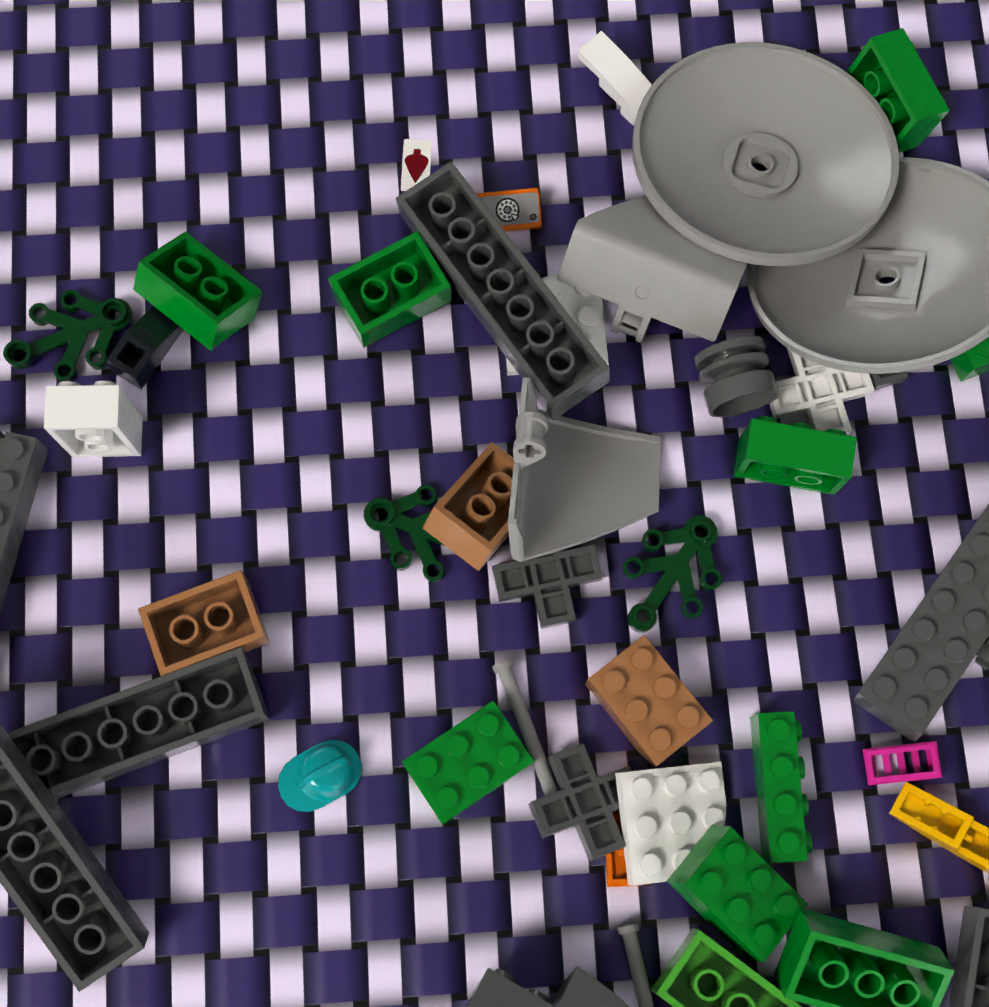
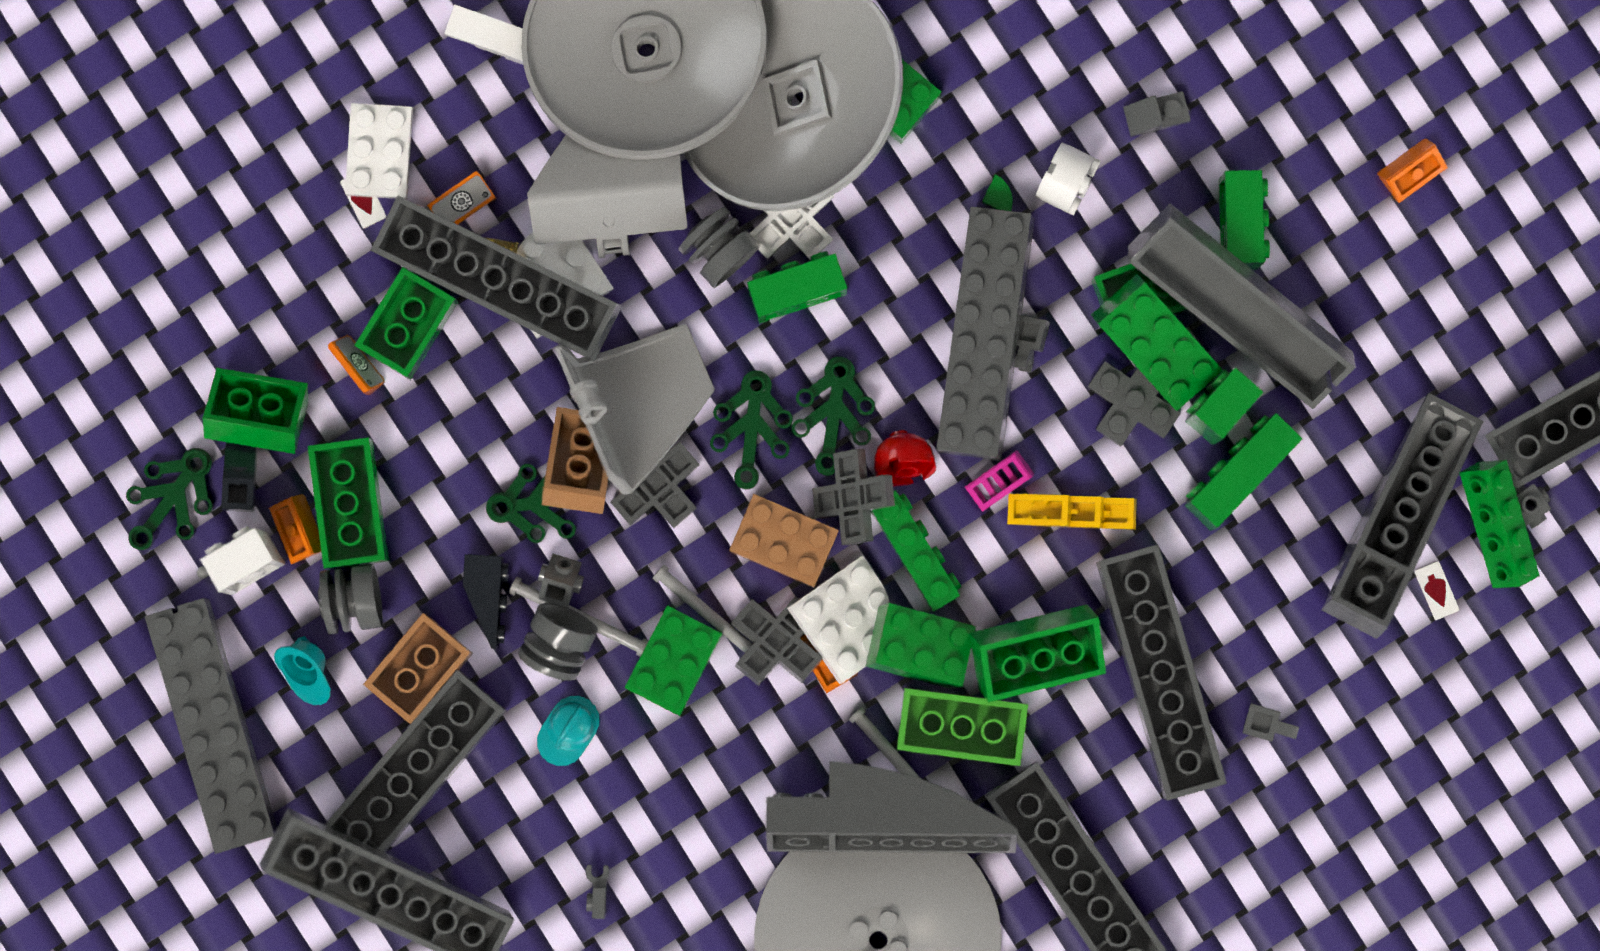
camera: 25 degrees left, 10 degrees up
none -> orange slope [269,494,321,564]
none -> teal piece [274,636,330,705]
none -> green brick [307,438,389,570]
none -> dark grey wheel [318,563,383,635]
none -> slope [328,335,385,396]
none -> white plate [345,103,413,199]
none -> black slope [463,554,509,650]
none -> light grey bar [509,577,649,657]
none -> dark grey wheel [518,603,598,681]
none -> dark grey brick [538,554,584,608]
none -> dark grey plate [585,865,609,919]
none -> dark green plant [792,357,875,476]
none -> dark grey plate [812,449,895,545]
none -> red cylinder [874,430,937,486]

